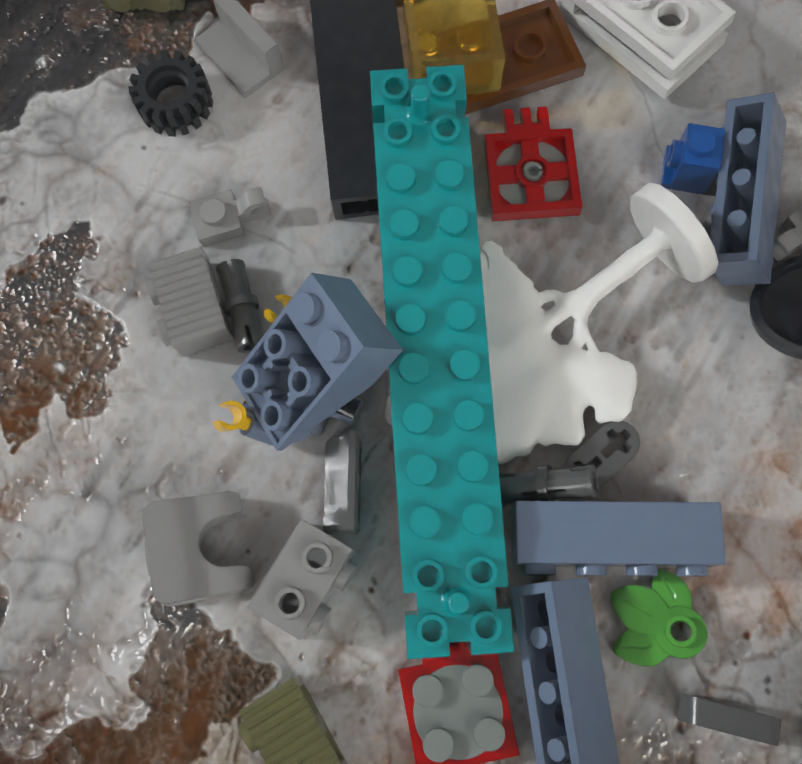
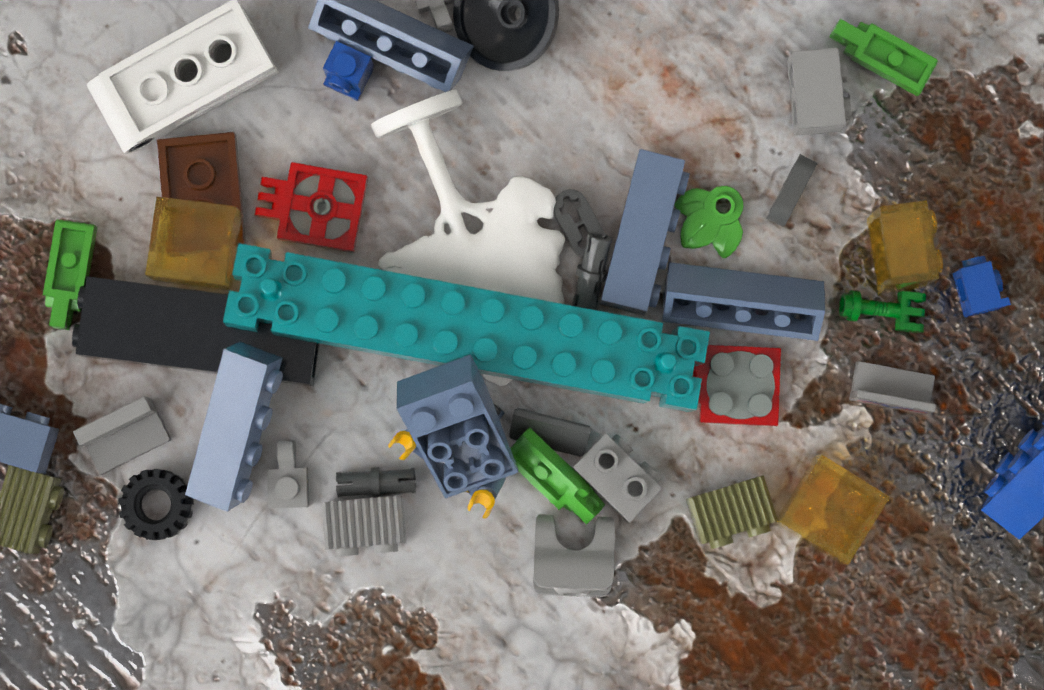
camera: 80 degrees left, 10 degrees up
none -> brick [185,342,283,512]
none -> bright green hinge [510,427,605,525]

